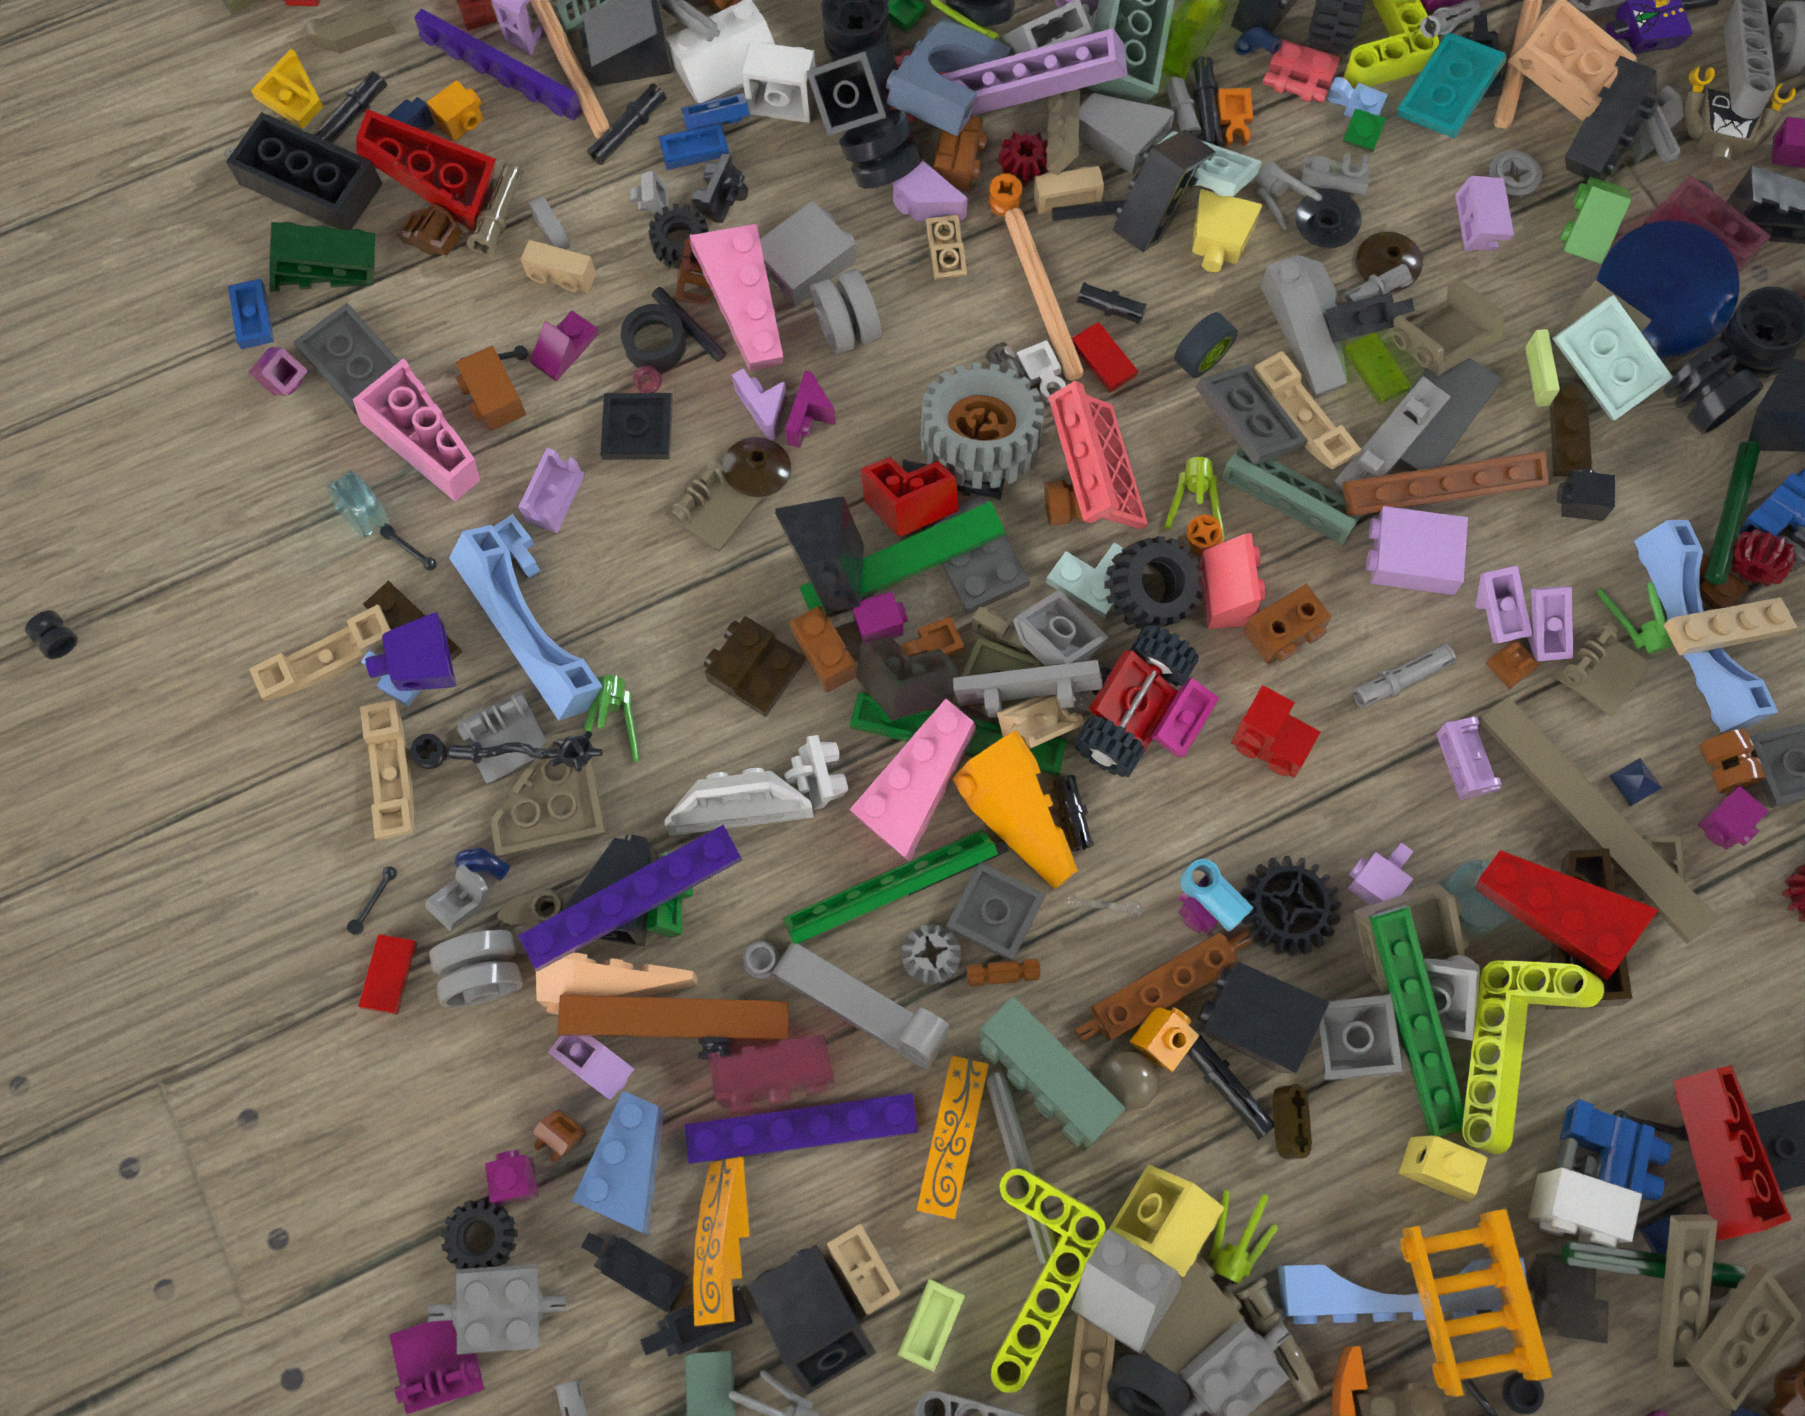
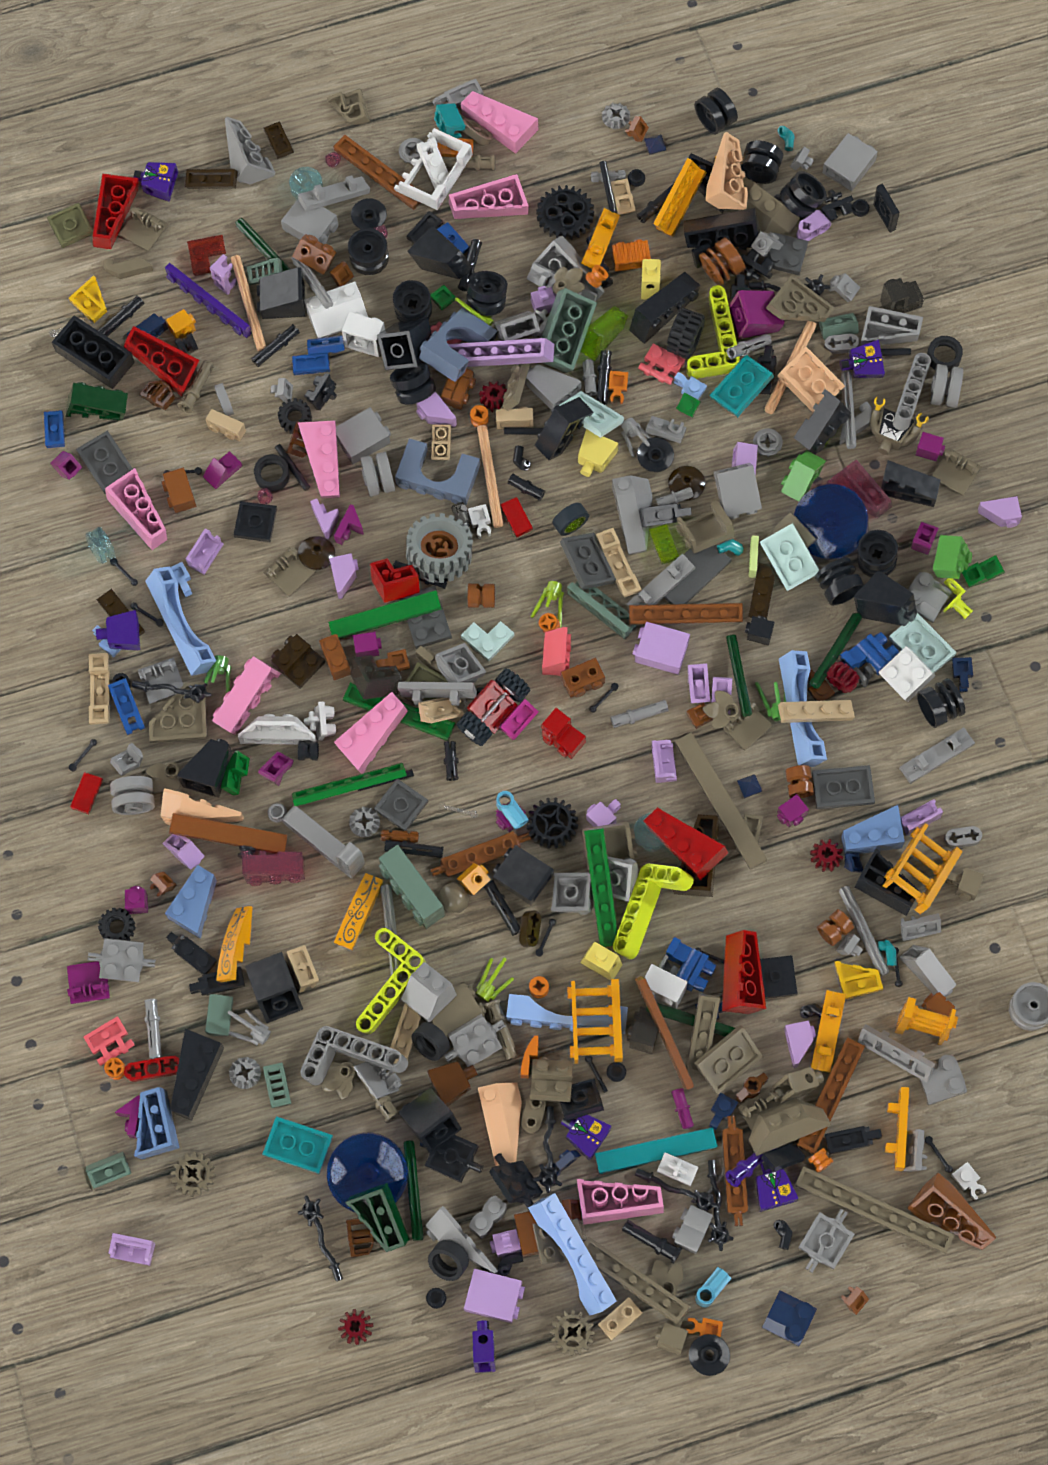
camera: 10 degrees right, 0 degrees up
tan slope [249,605,391,701] -> none
clear blue arm [455,847,511,881] -> none
dark purple plate [518,825,742,971] -> none
dark purple plate [685,1093,918,1165] -> none
black slope [775,496,864,612] -> none
yellowish green tile [898,1279,965,1372] -> none
light orange wedge [952,730,1078,889] -> none
coral fence [1048,381,1148,530] -> none
black tyre [1104,536,1203,629] -> none
light yellow brick [1109,1164,1225,1277] -> none
dark blue arm [1234,26,1282,56] -> none
none -> blue plate [108,678,145,735]
none -> black hinge [130,602,164,627]
none -> black wheel [174,333,198,353]
none -> bright pink wedge [212,656,281,735]
none -> magenta slope [258,751,294,786]
none -> black wheel [298,741,319,761]
none -> lavender slope [329,553,359,599]
none -> black pin [384,840,444,859]
none -> sand blue arch [395,438,480,505]
none -> black arm [513,445,531,471]
none -> orange wheel [529,976,549,999]
none -> black hinge [535,919,556,957]
none -> black hinge [589,683,619,713]
none -> dark orange tile [635,976,694,1090]
none -> dark tan plate [703,690,741,728]
none -> light grey brick [713,463,762,519]
none -> teal arm [717,539,744,556]
none -> dark green axle [726,634,752,717]

